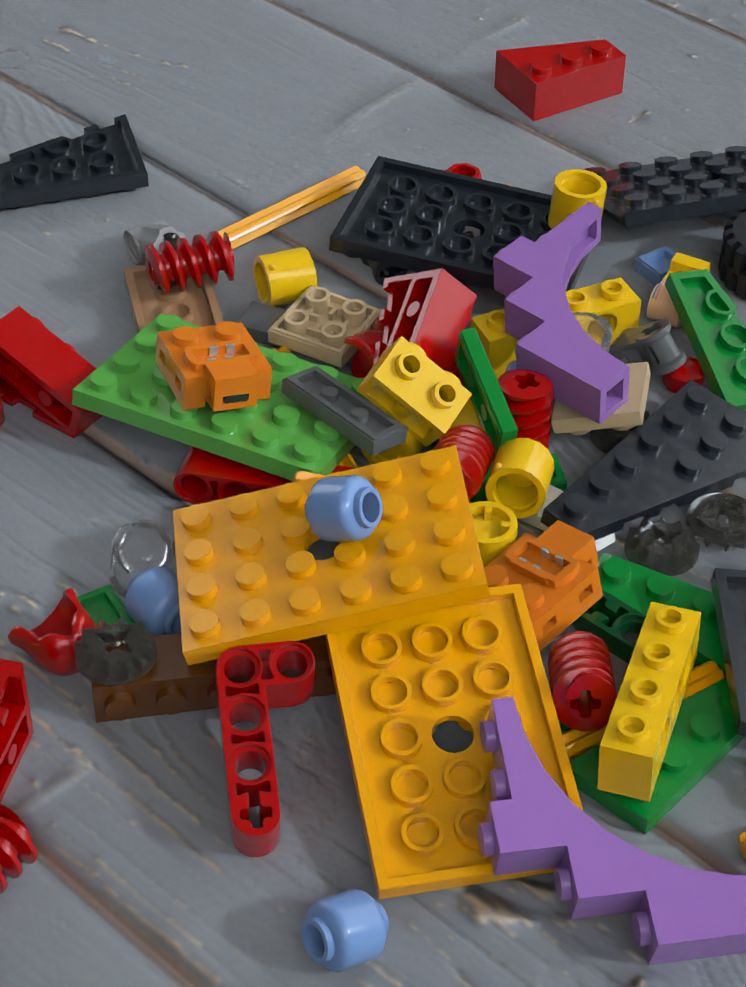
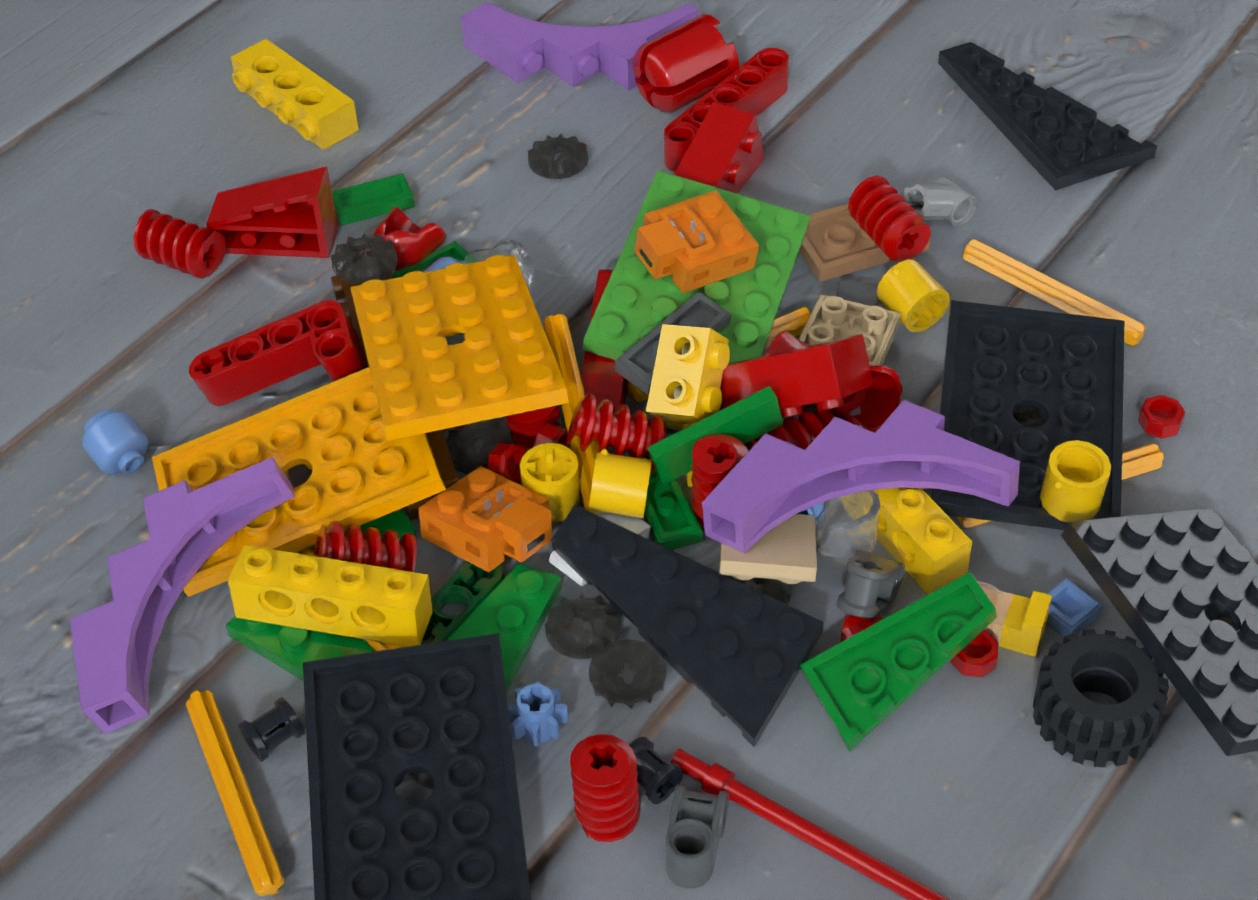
camera: 85 degrees right, 5 degrees up
medium blue head [304,475,383,542] -> none

